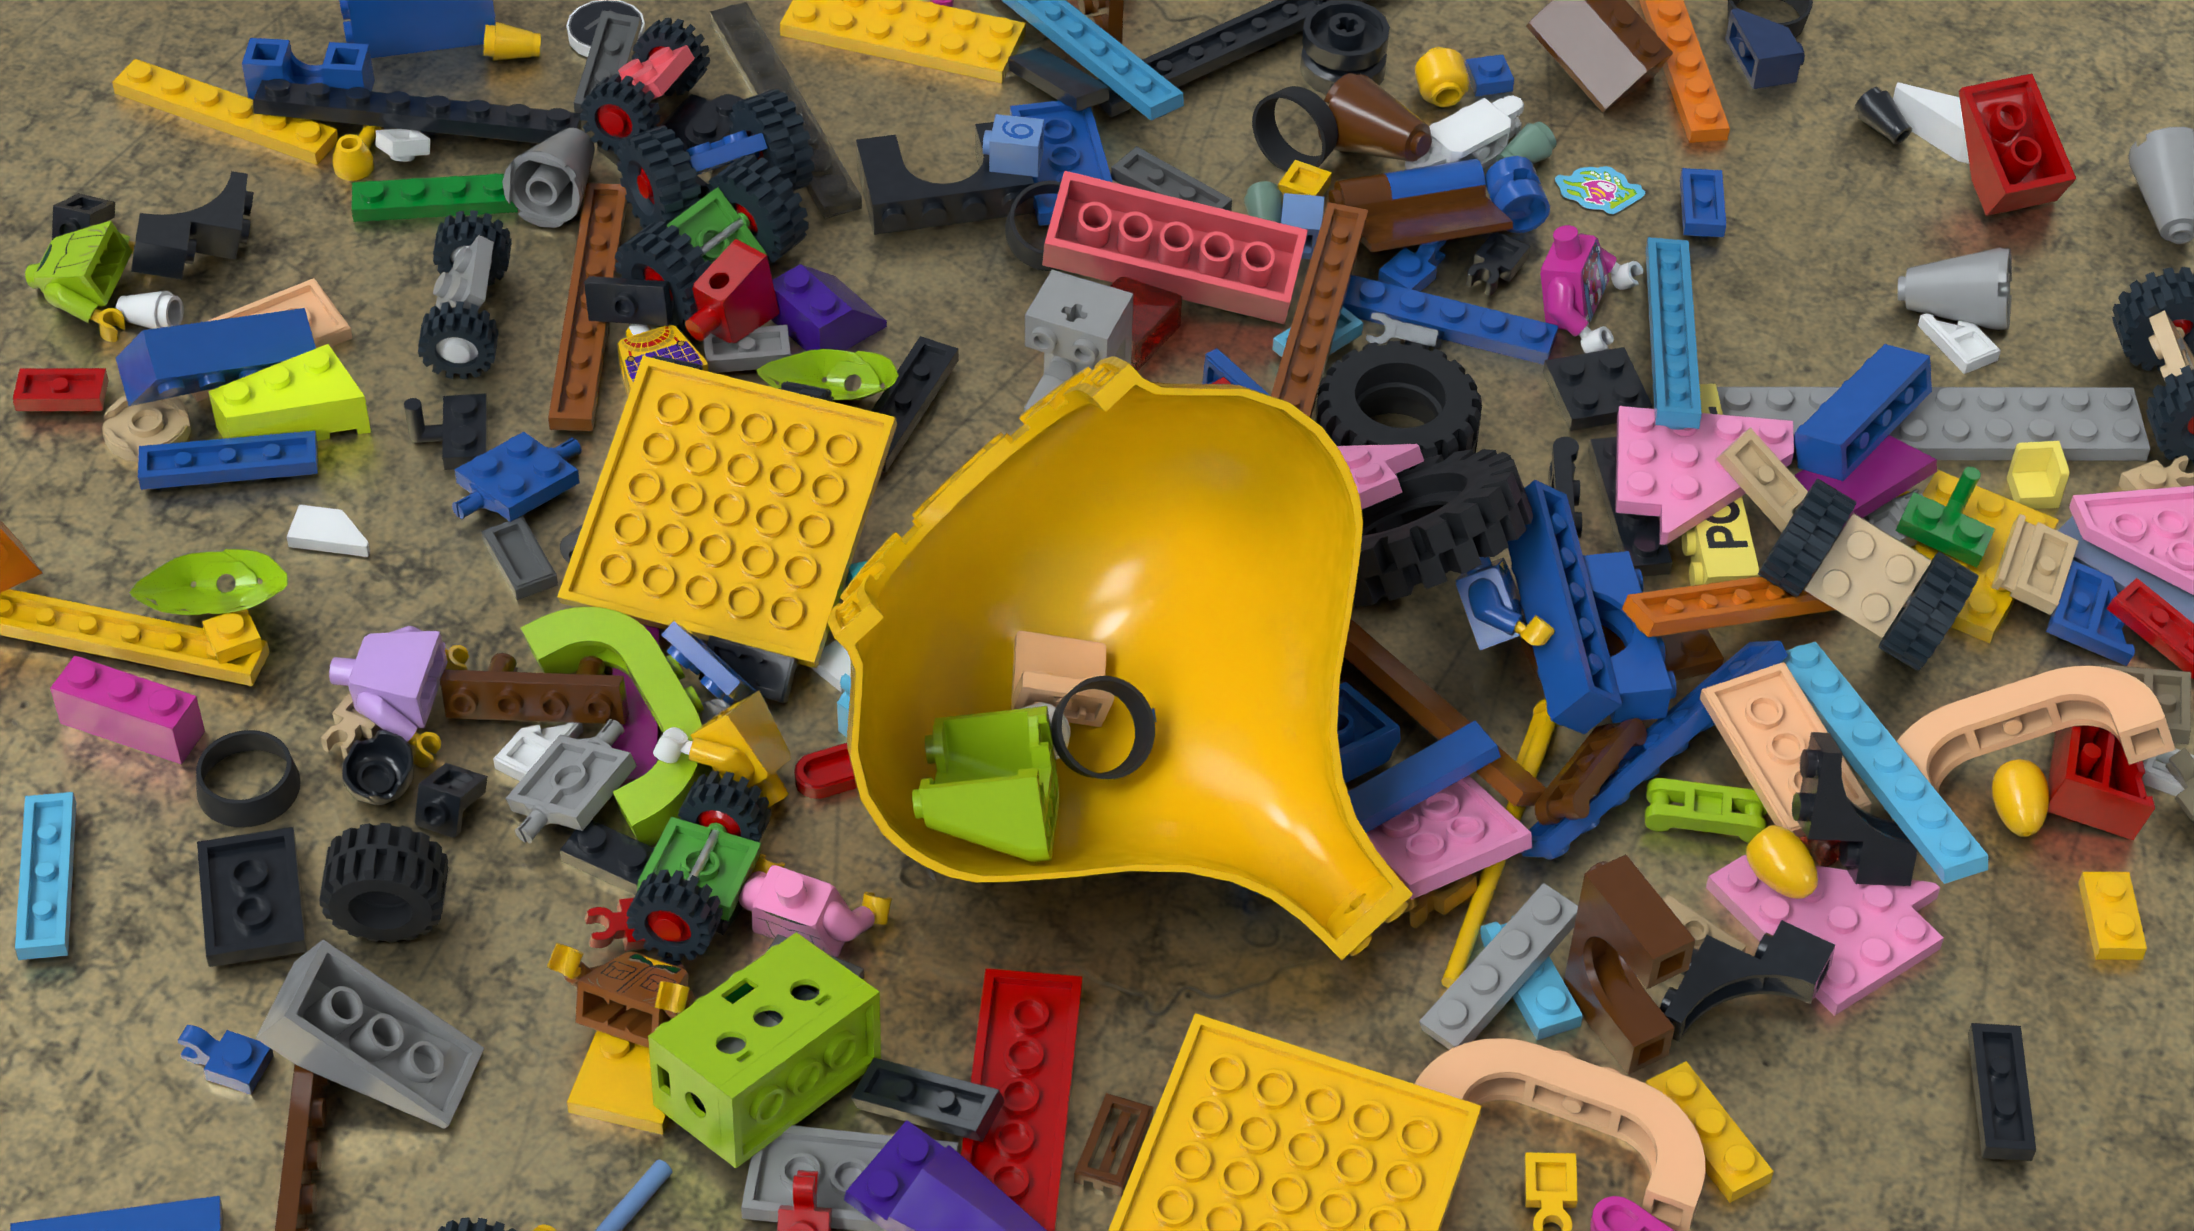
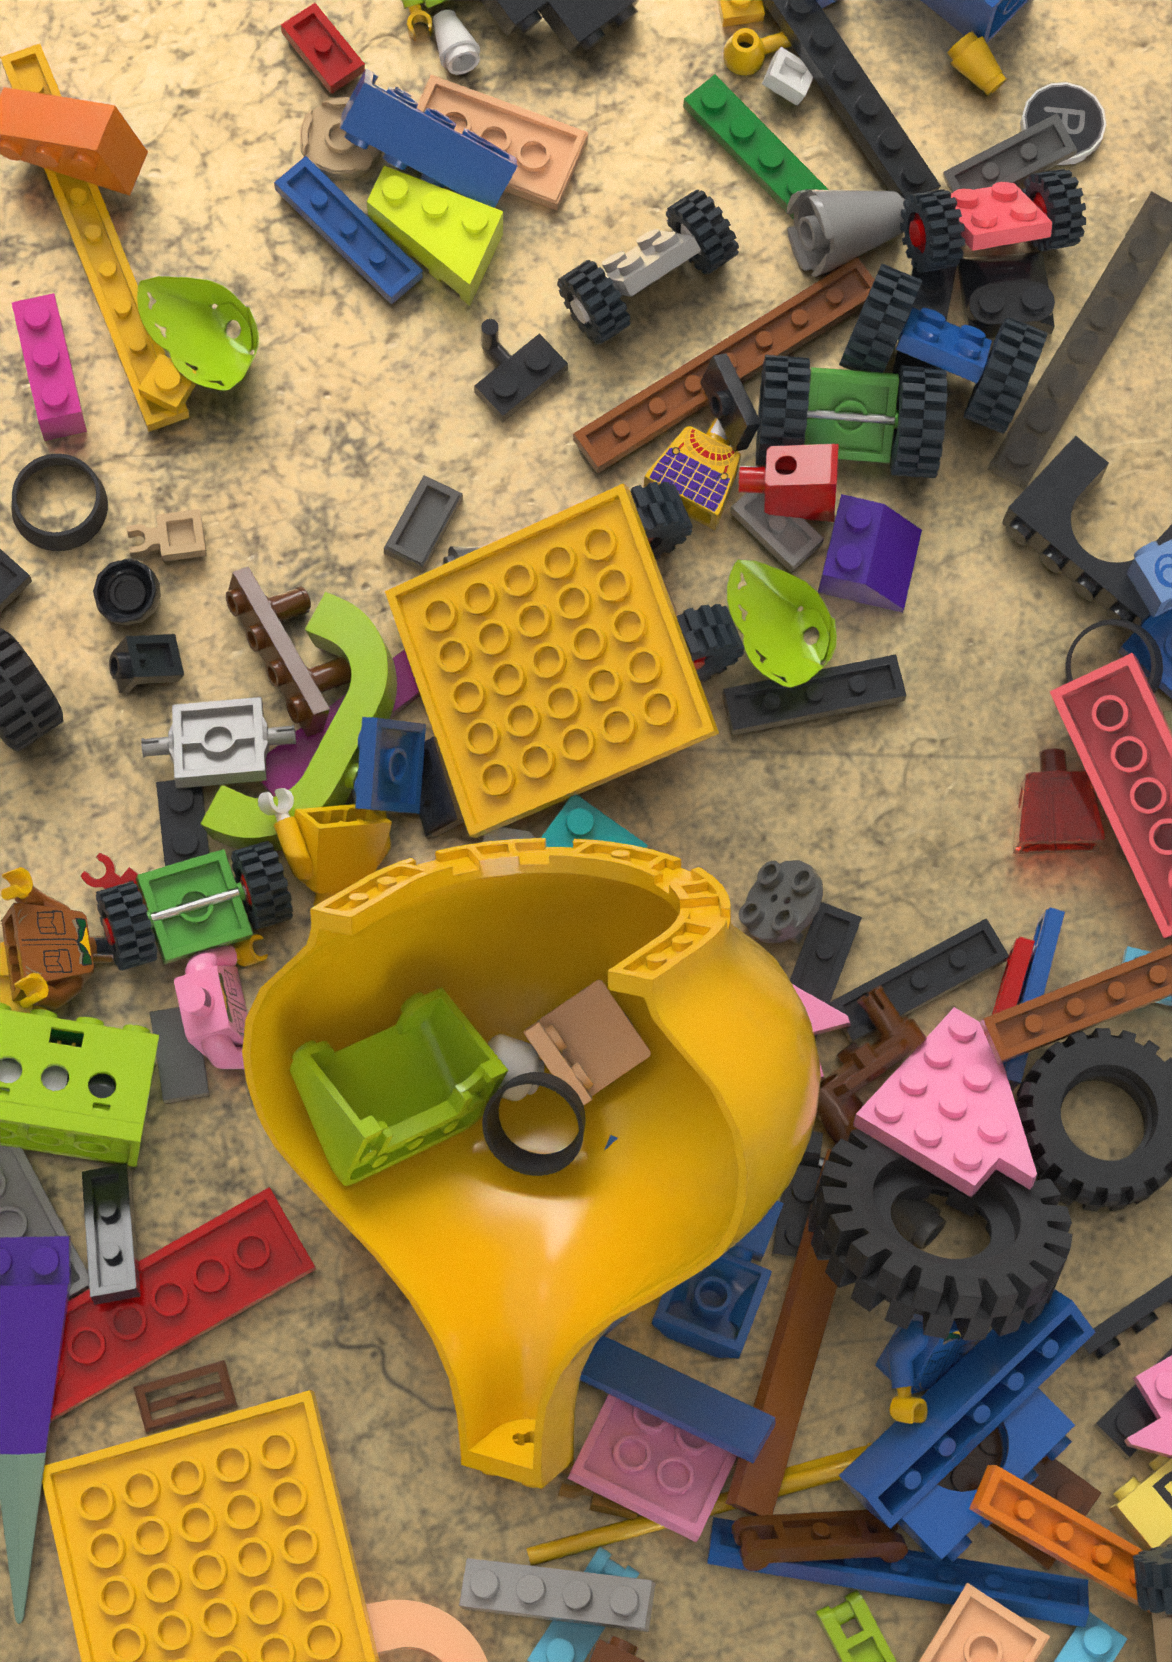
camera: 50 degrees right, 25 degrees up
white tile [287,504,370,557] -> none
lavender torso [329,626,469,768] -> none
blue plate [452,432,582,522] -> none
white tile [493,722,583,781] -> none
light grey plate [1024,270,1133,412] -> none

